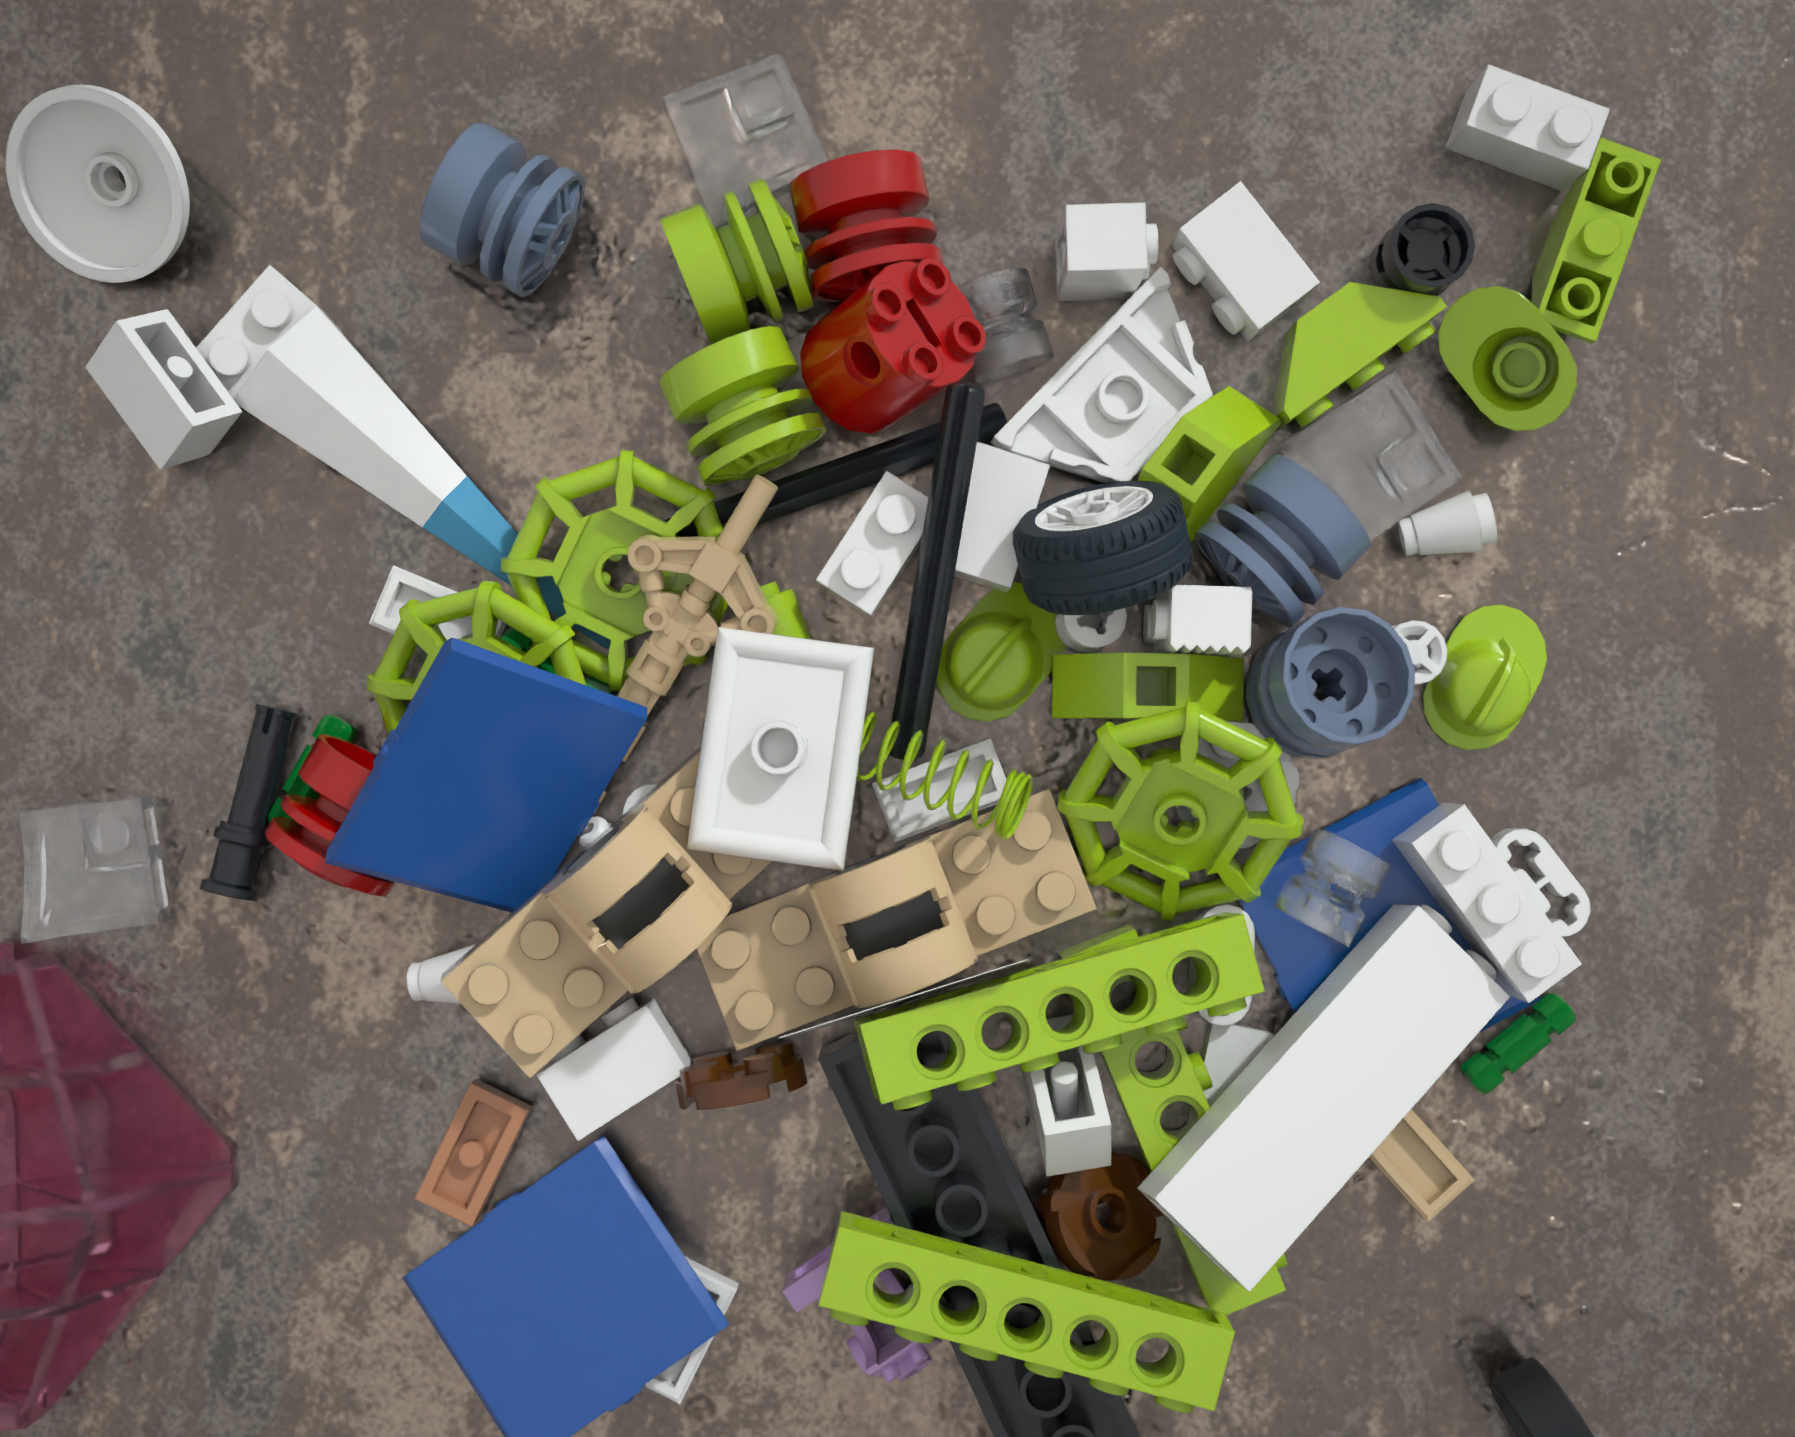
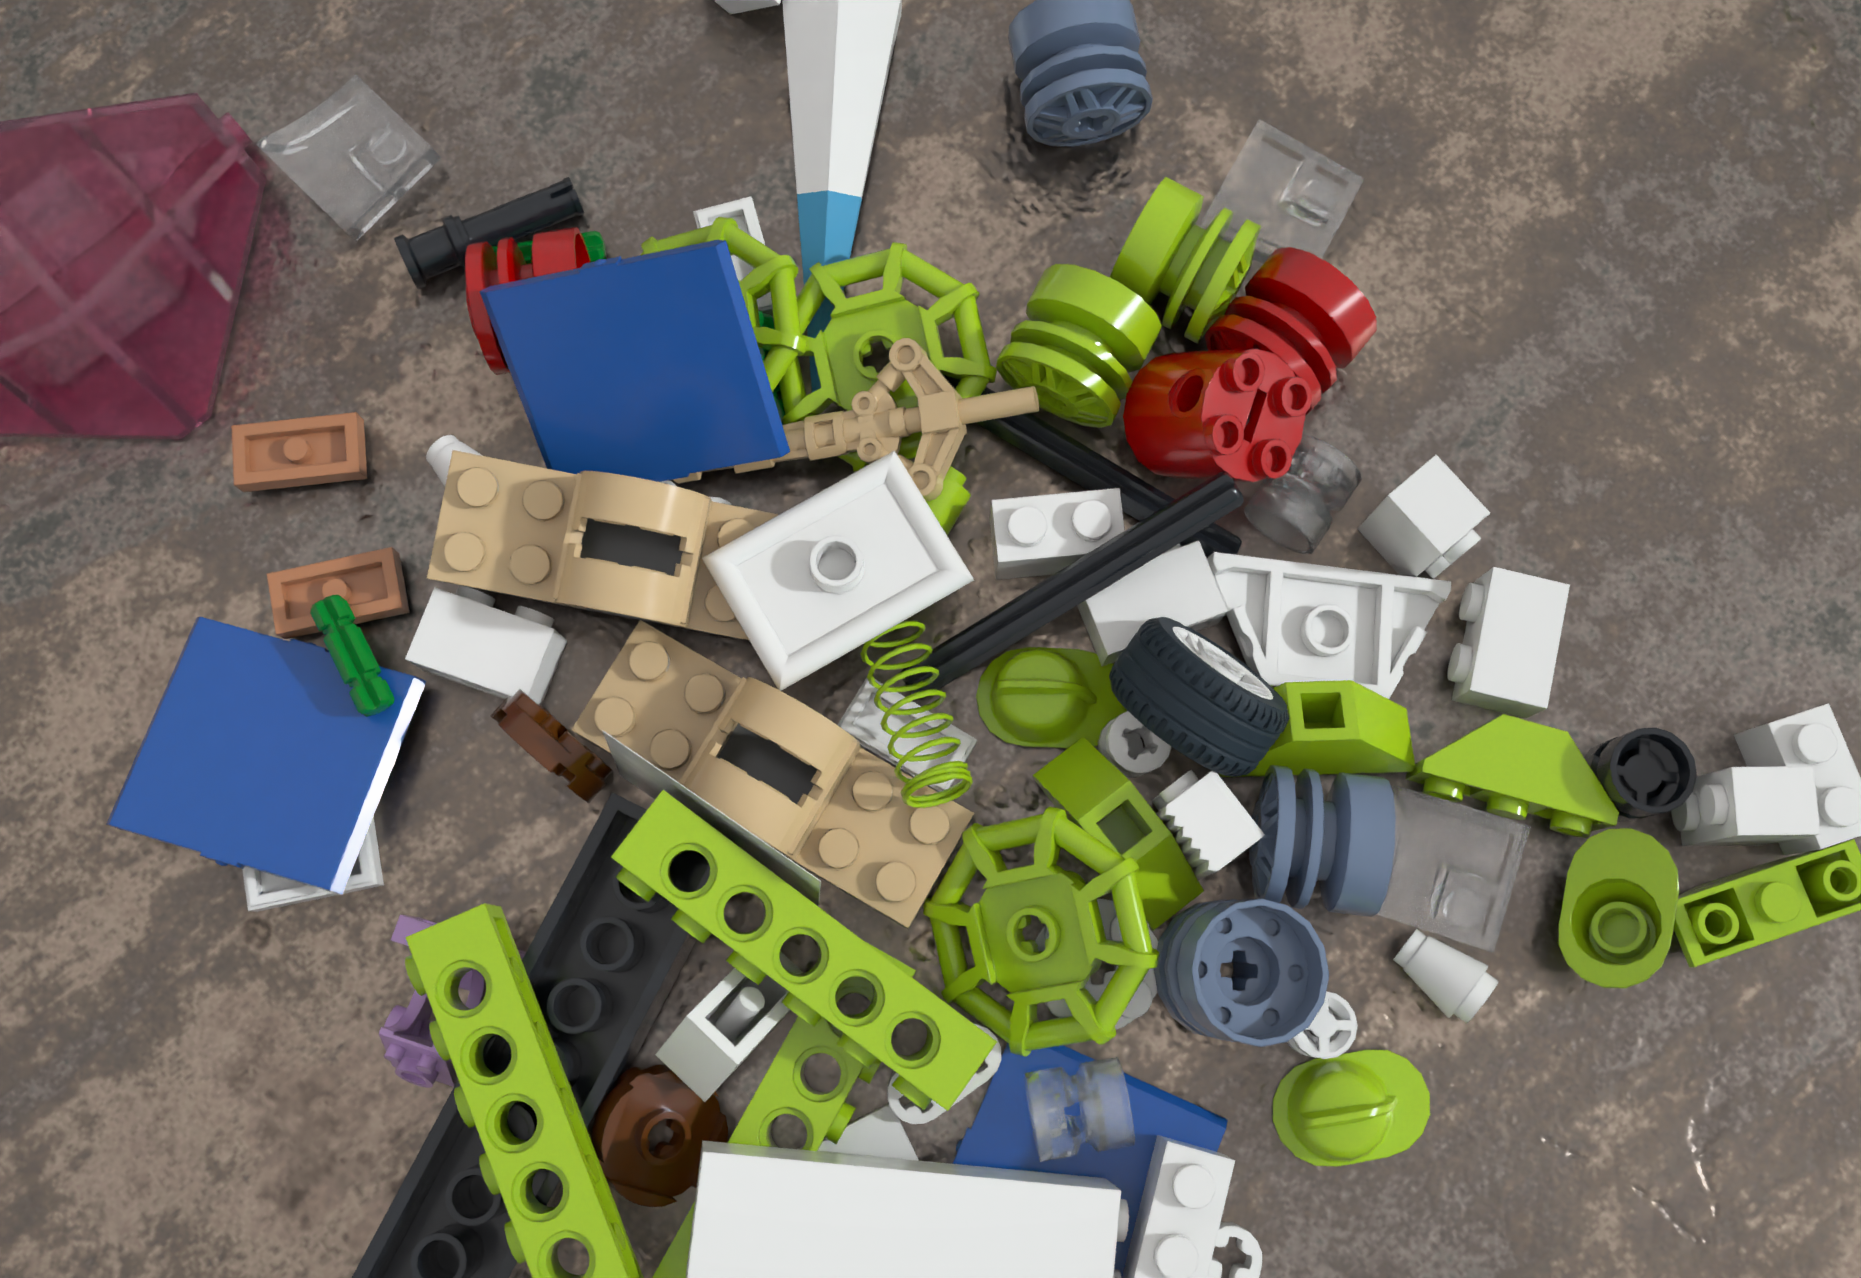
camera: 55 degrees right, 10 degrees down
none -> nougat plate [231,412,367,492]
none -> green axle [310,594,394,717]
none -> white brick [1671,766,1821,846]

